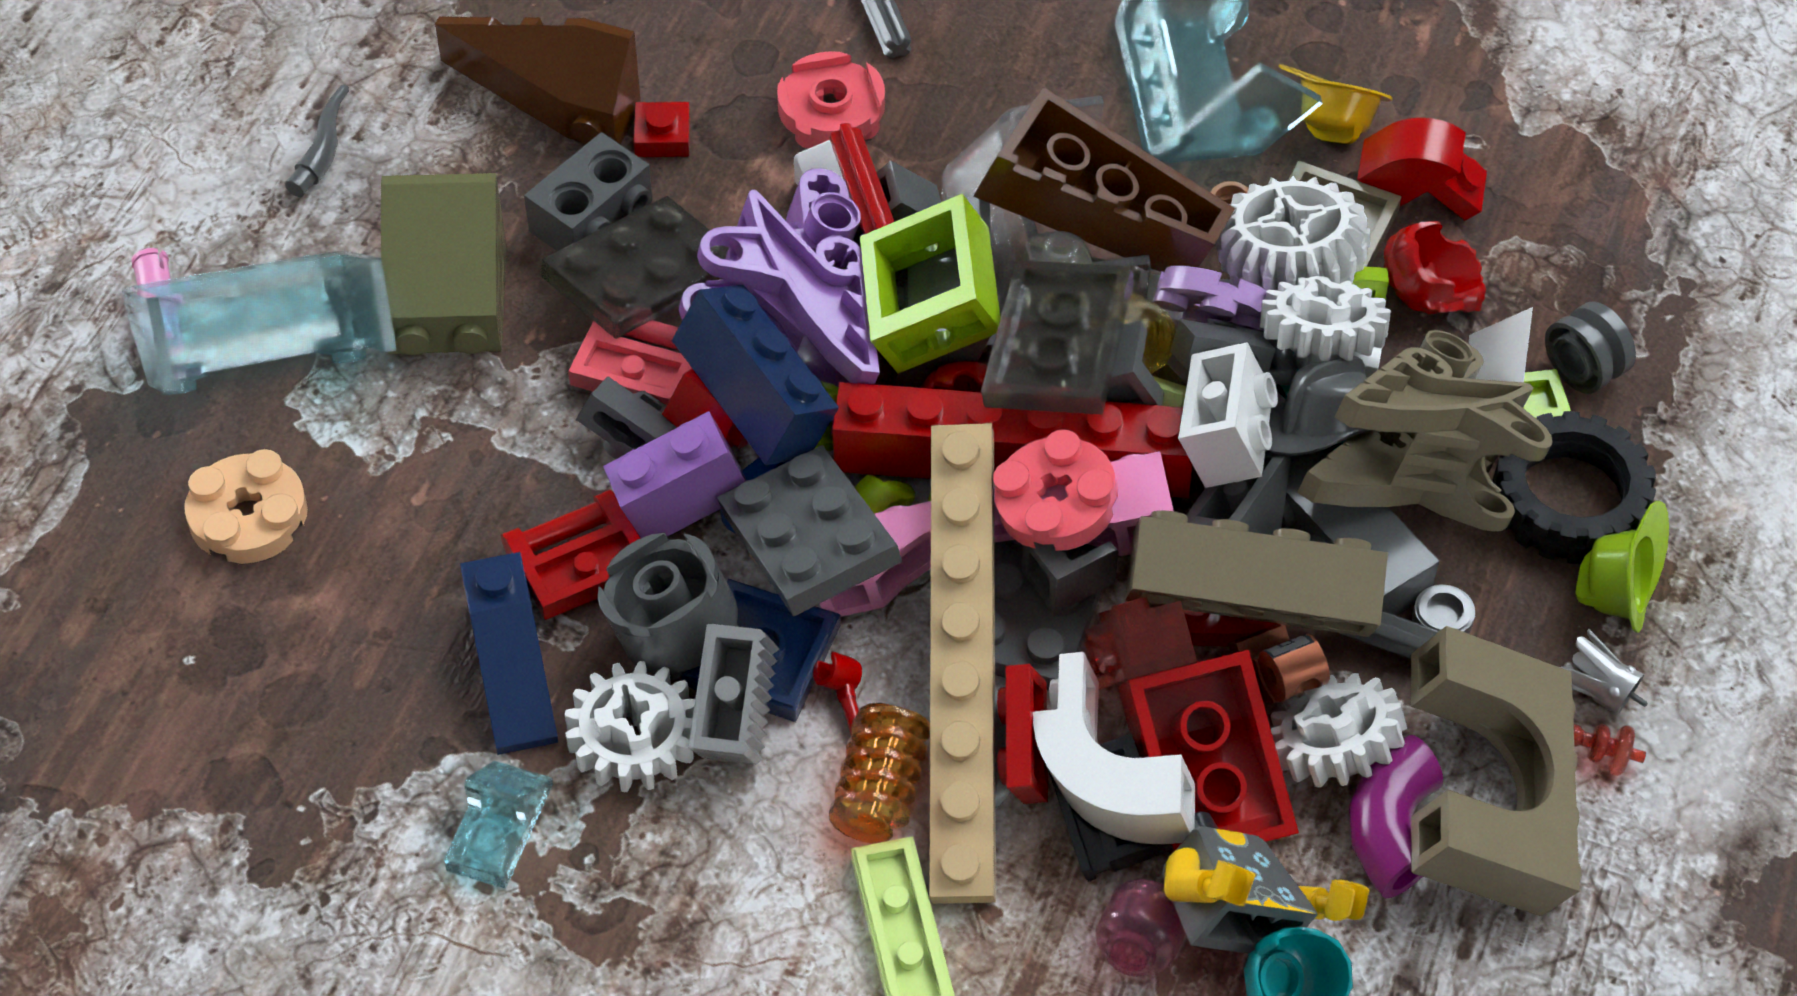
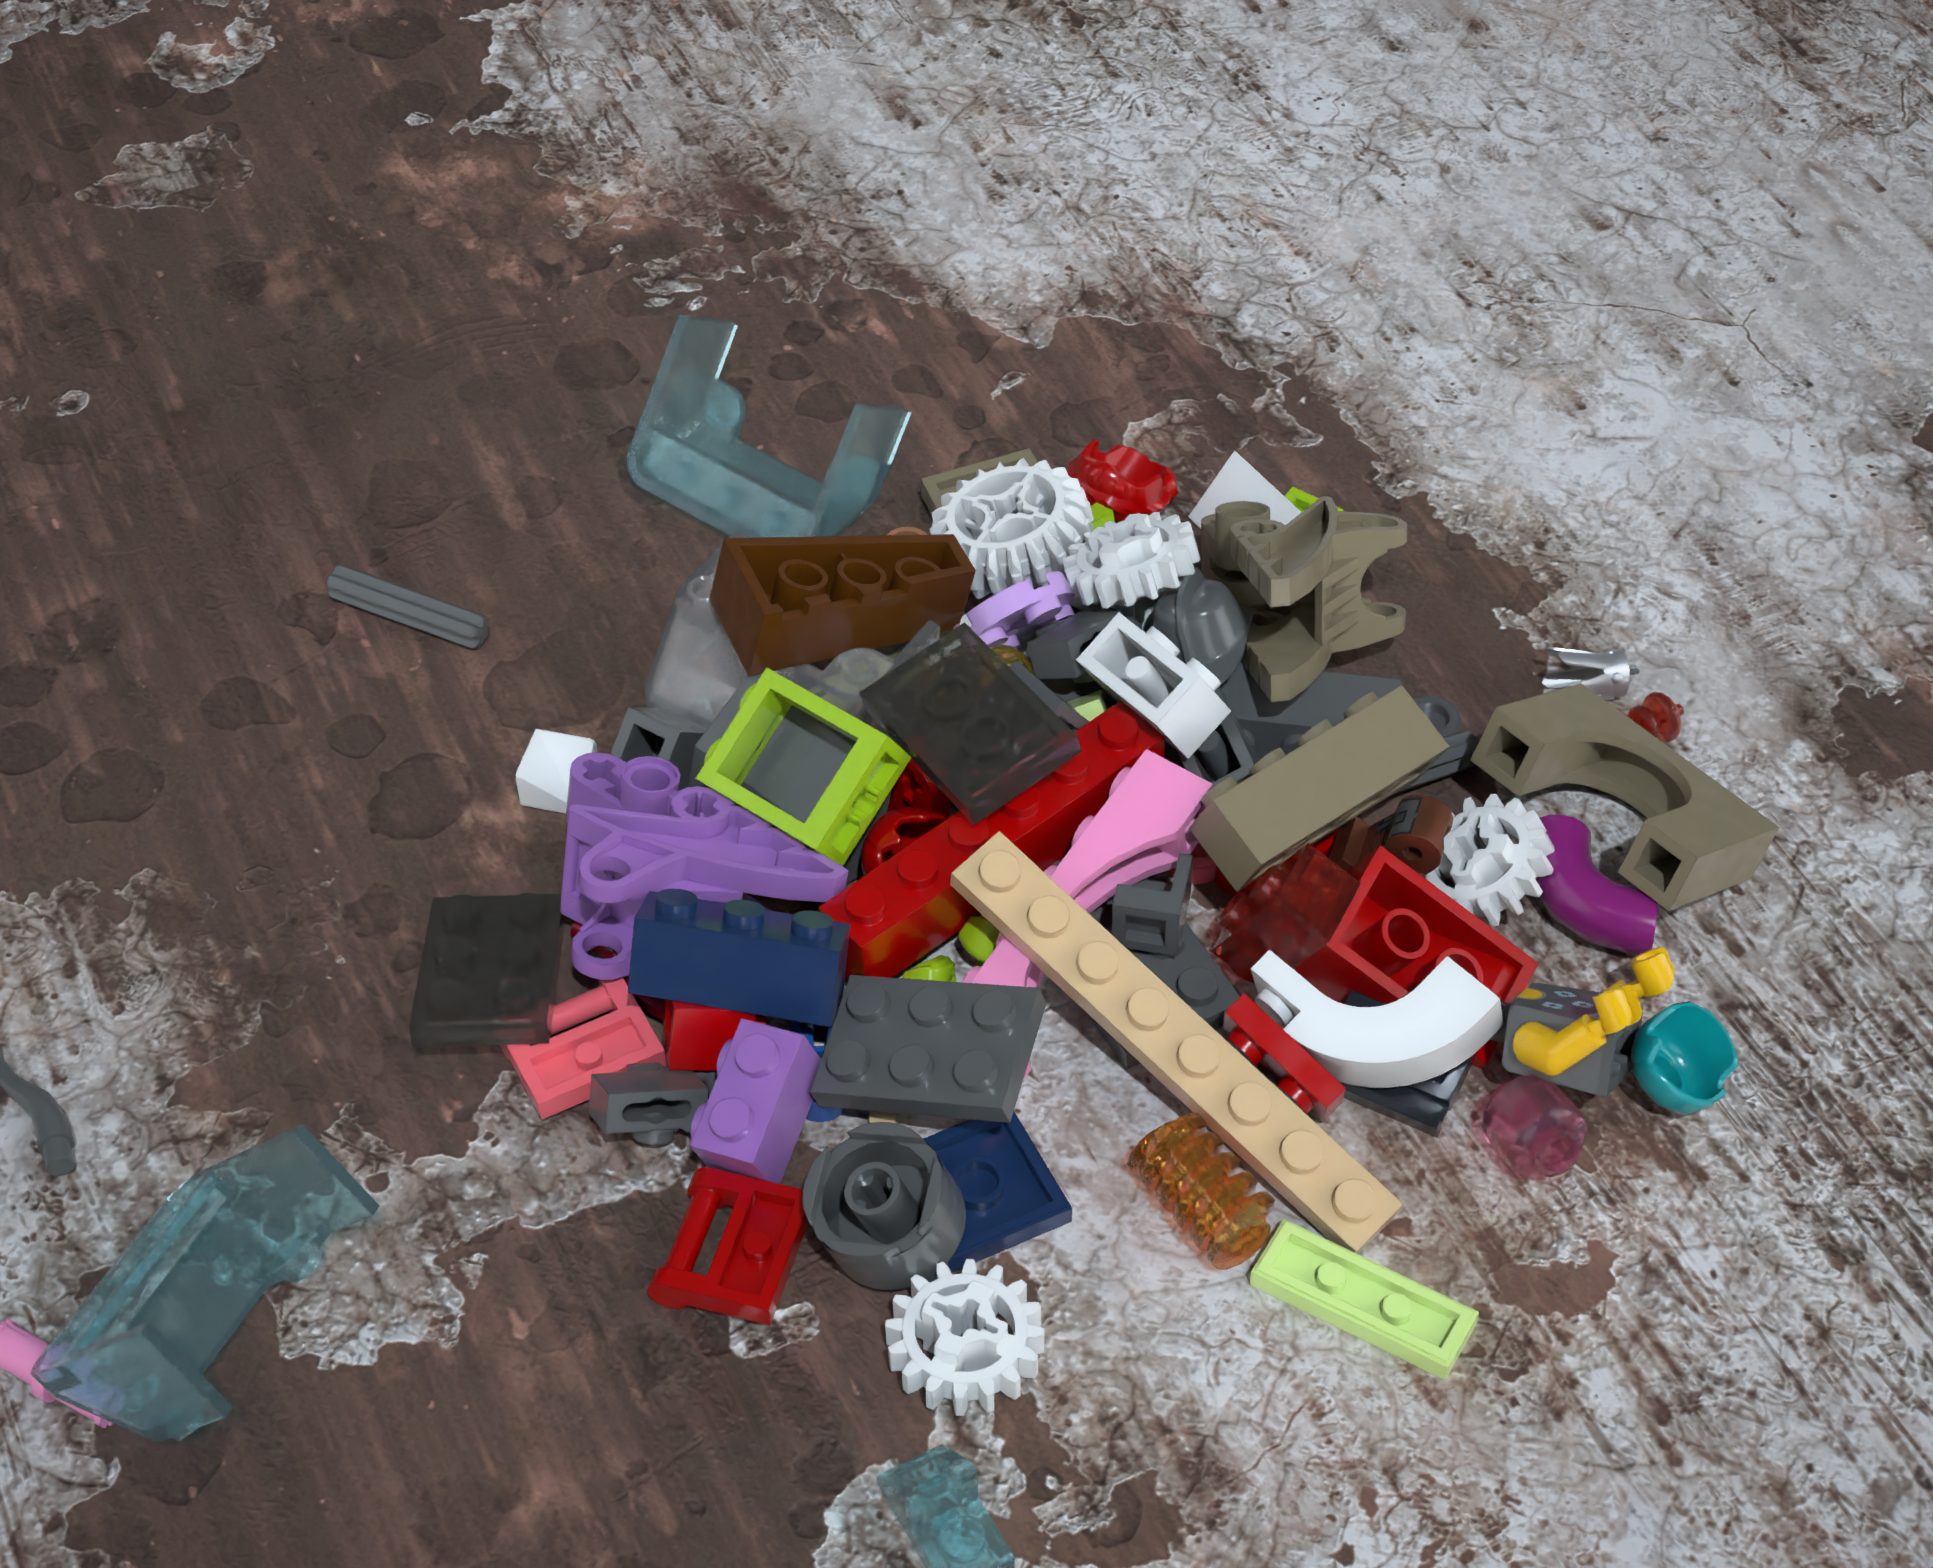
camera: 45 degrees left, 5 degrees down
light nougat plate [185,449,308,564] -> none
olive slope [381,173,507,355] -> none
reddish brown wedge [435,16,641,145] -> none
dark blue slope [460,552,559,755] -> none
dark grey brick [524,132,653,265] -> none
red plate [634,102,690,157] -> none
light grey brick [688,624,779,765] -> none
coral plate [777,52,885,149] -> none
red hand [813,651,866,740] -> none
red axle [829,123,894,235] -> none
coral plate [993,430,1118,551] -> none
yellow piece [1278,64,1393,144] -> none
red brick [1357,118,1487,221] -> none
black tyre [1492,411,1656,564] -> none
dark grey wheel [1545,301,1636,394] -> none
lime piece [1575,500,1669,633] -> none

